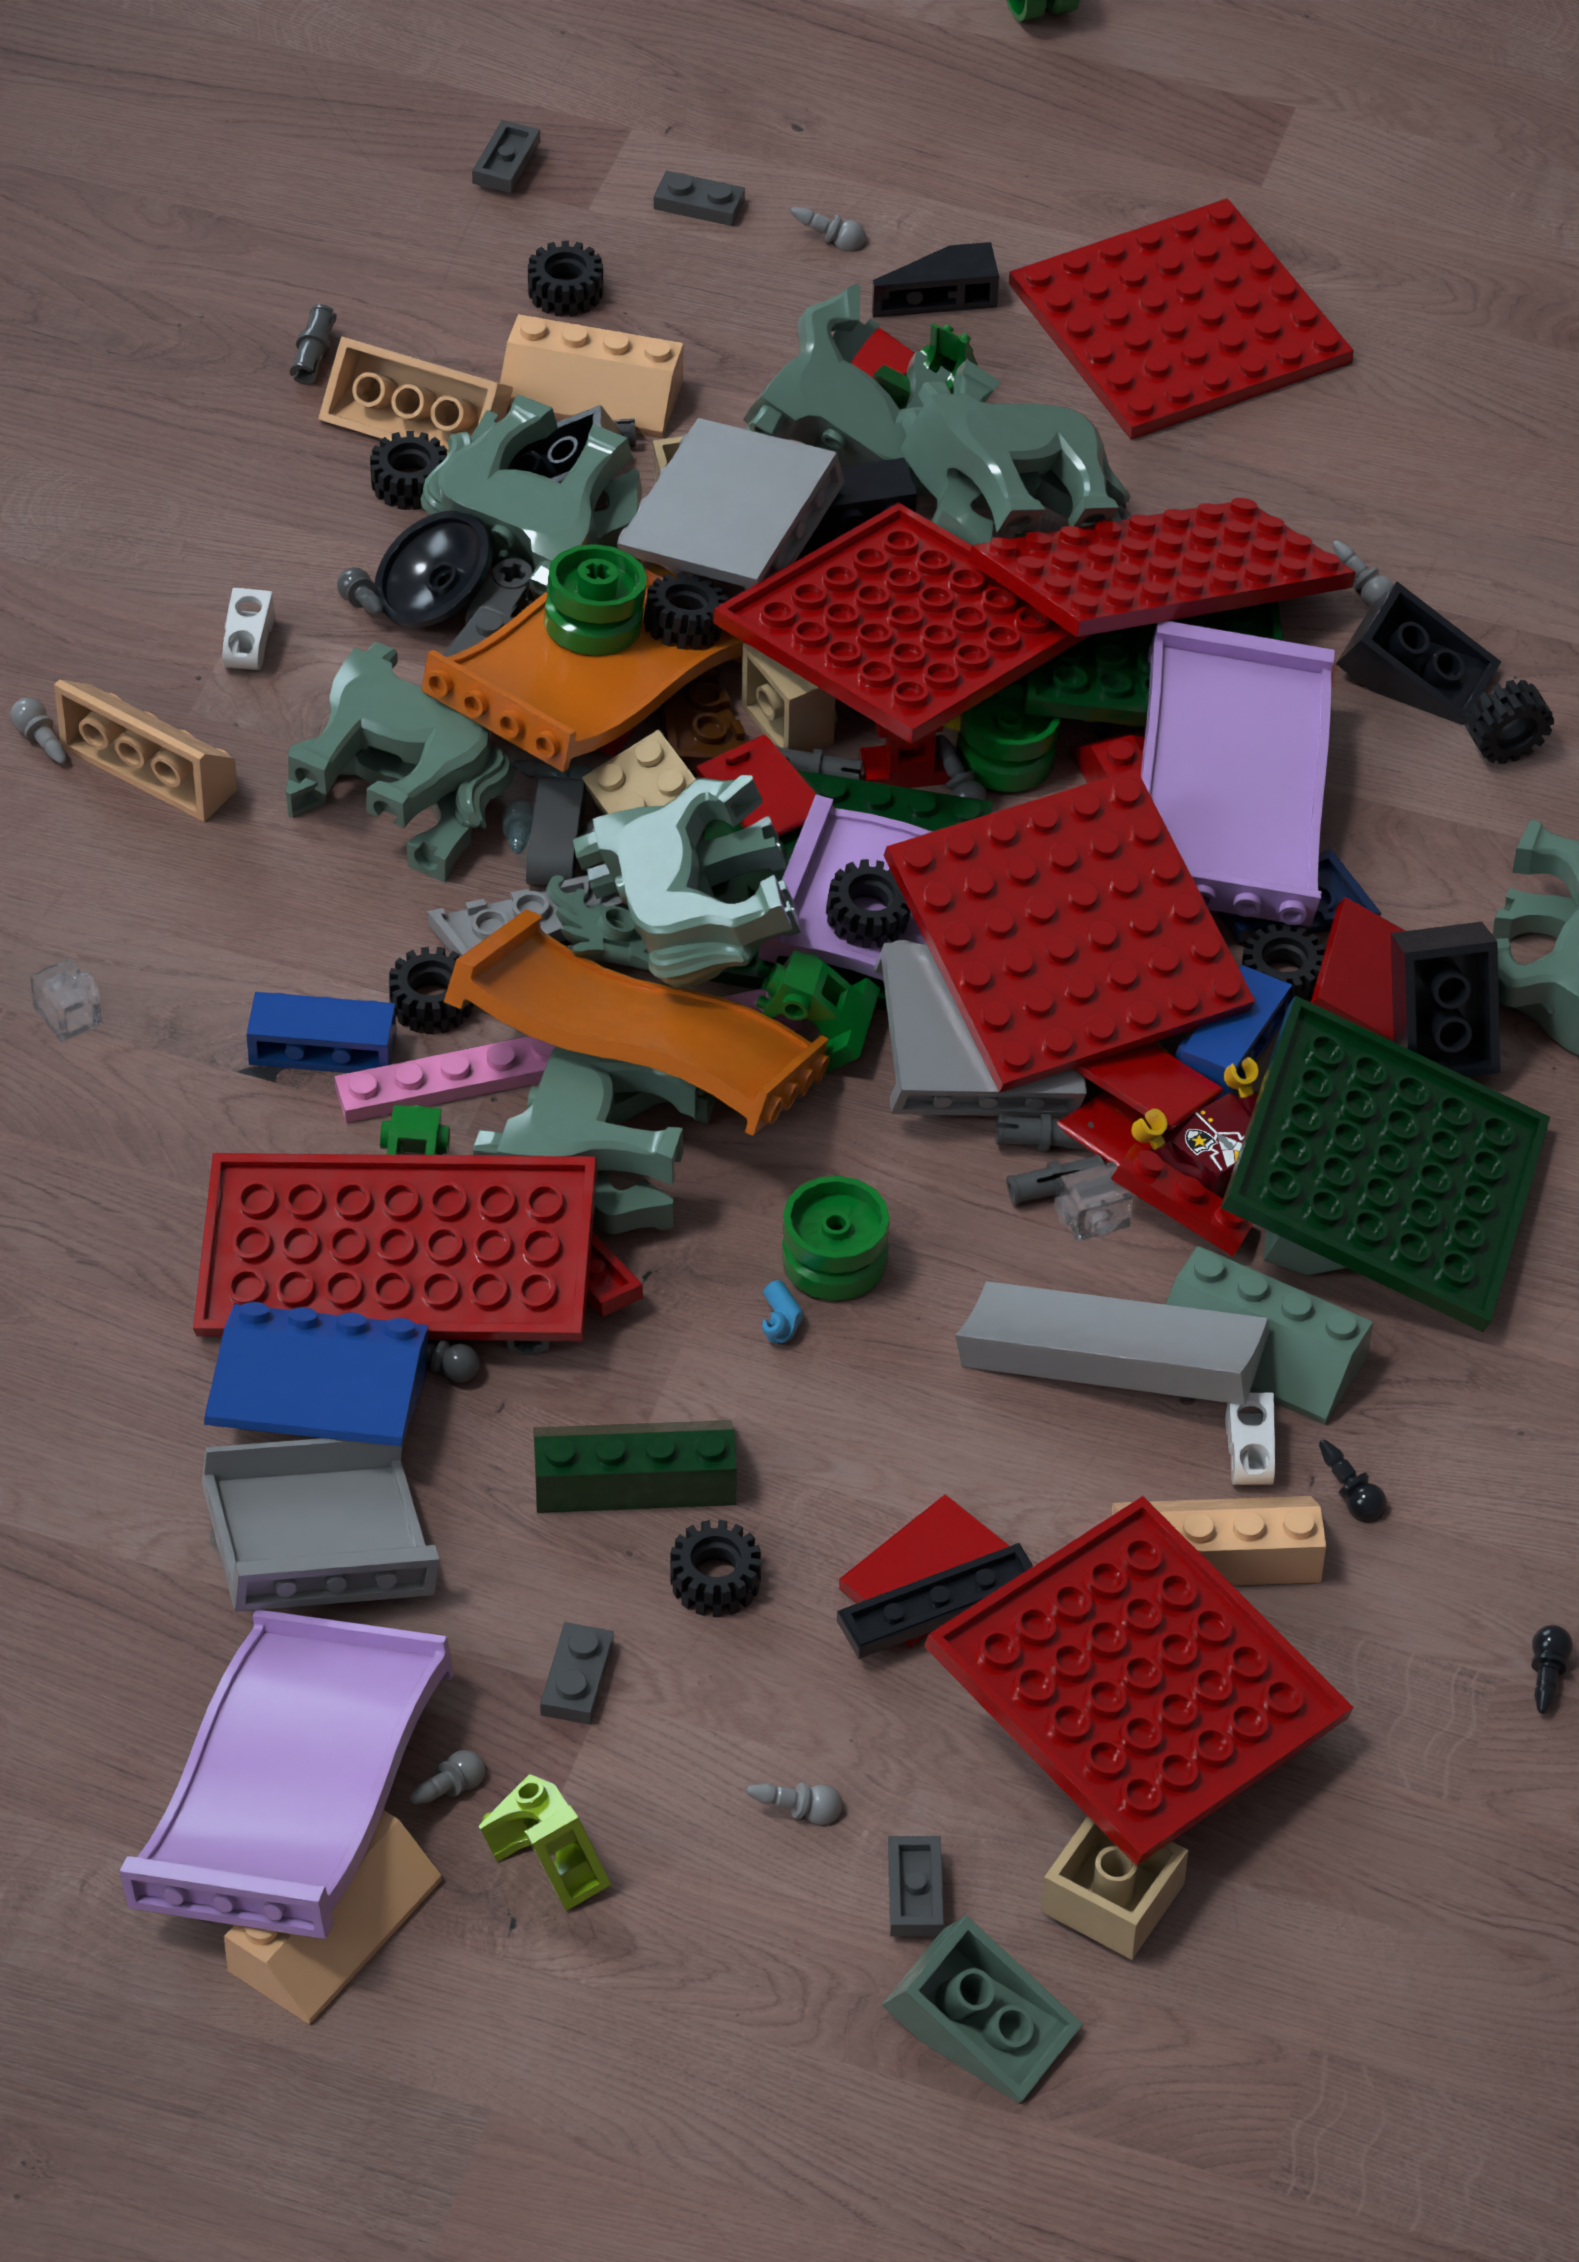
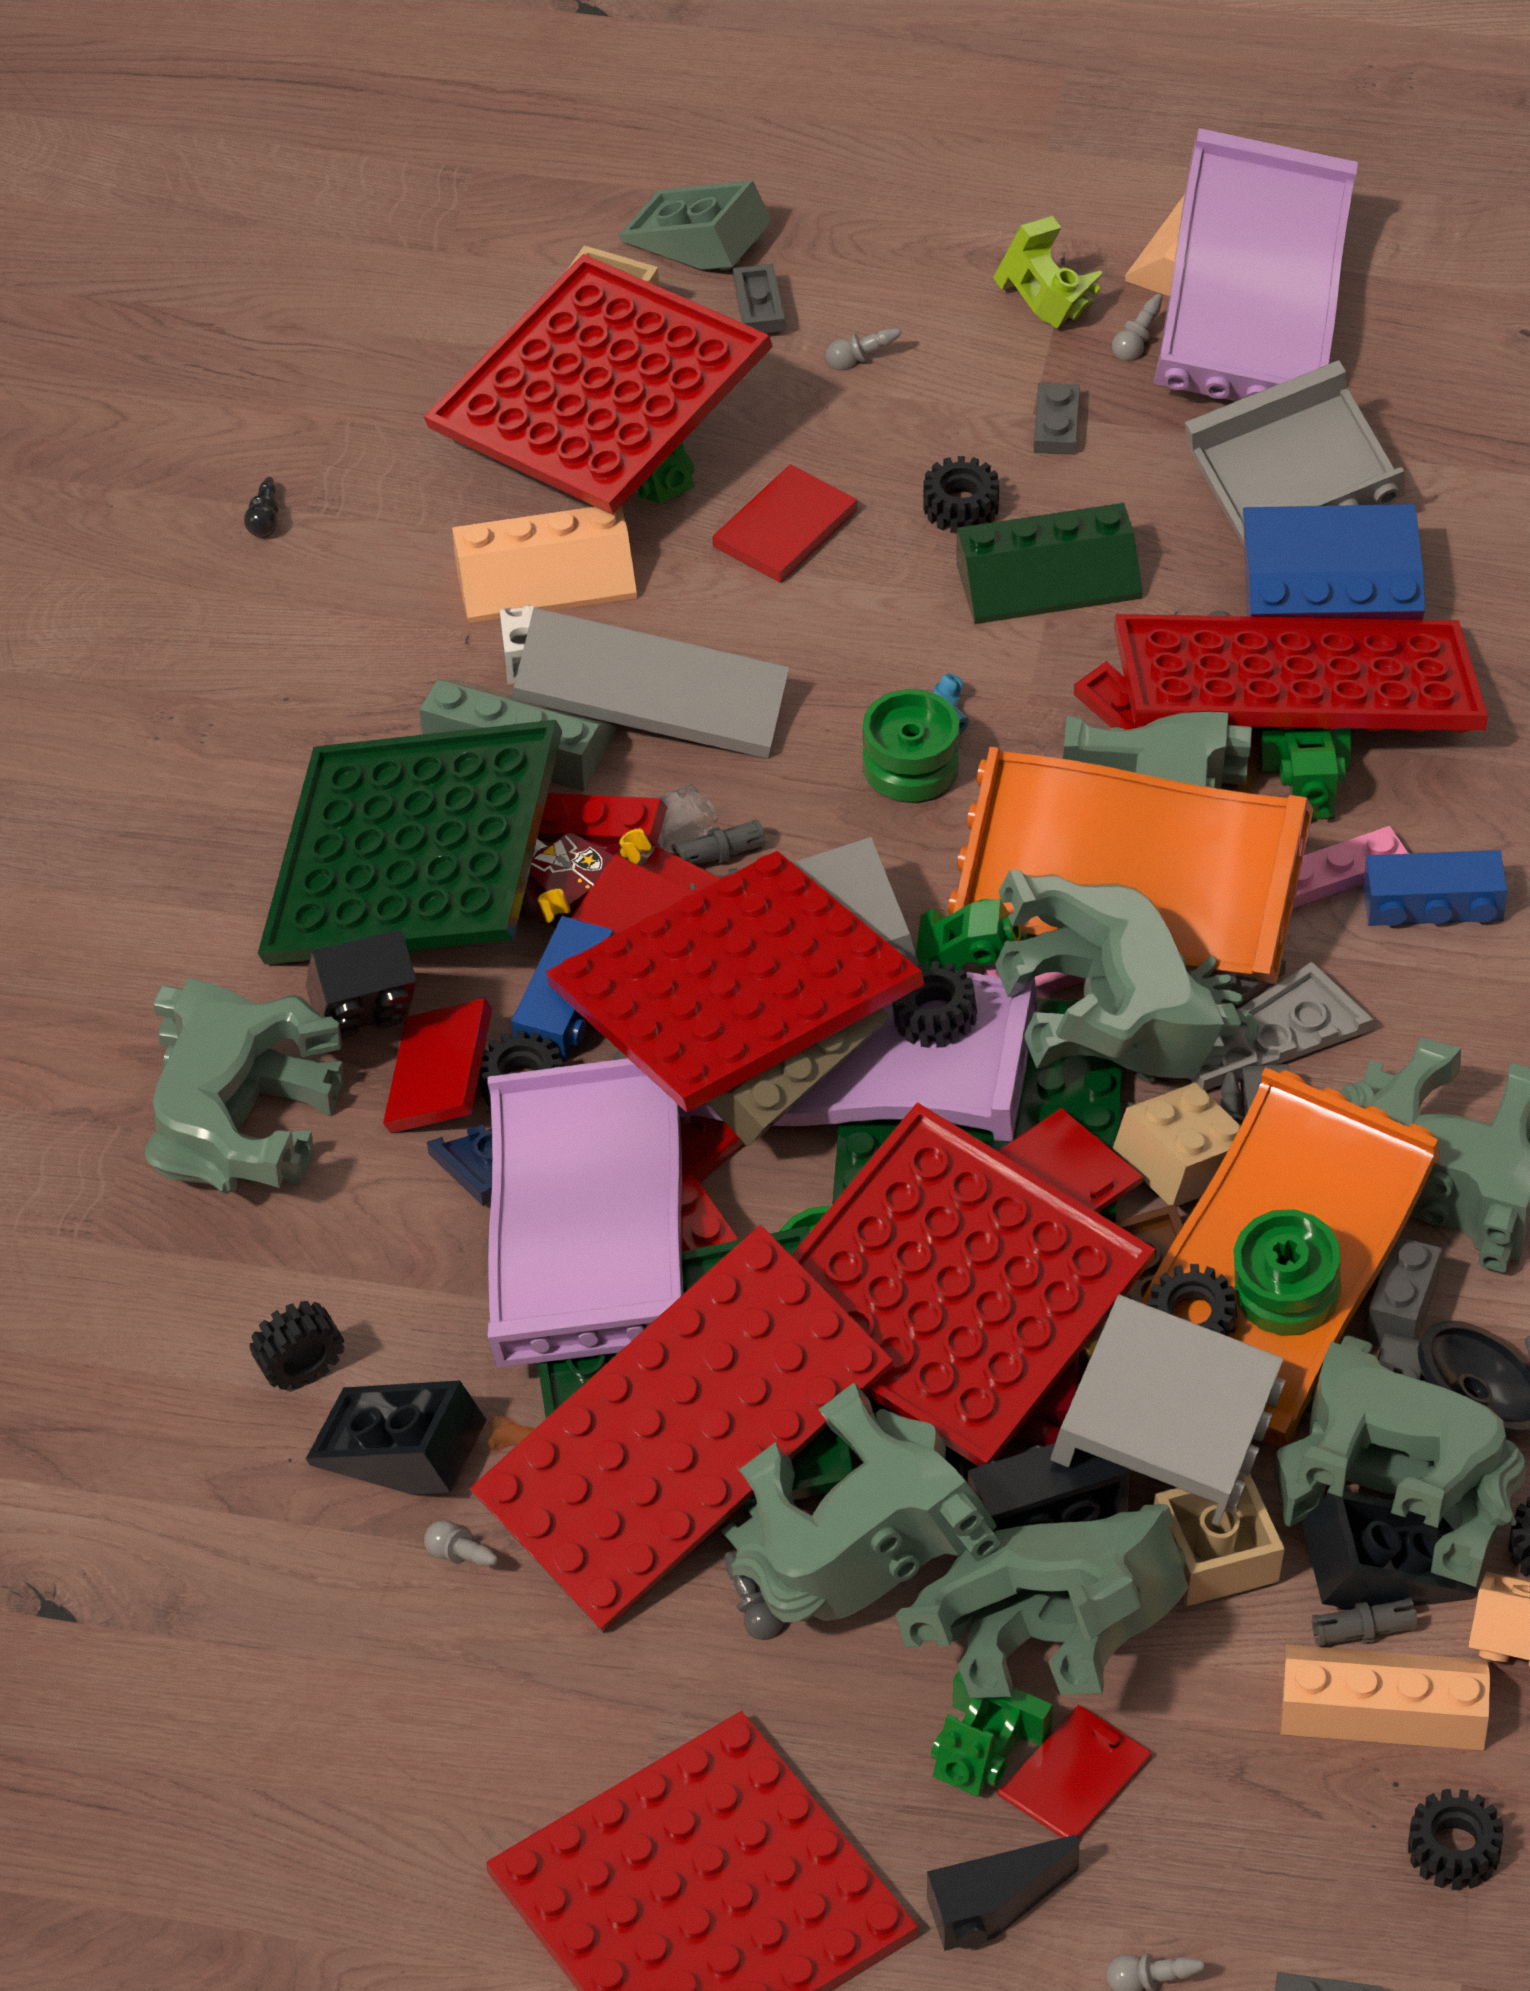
camera: 175 degrees right, 0 degrees up
black tyre [389,947,474,1034] -> none
black tile [837,1543,1033,1659] -> none
black bar [1319,1439,1387,1522] -> none

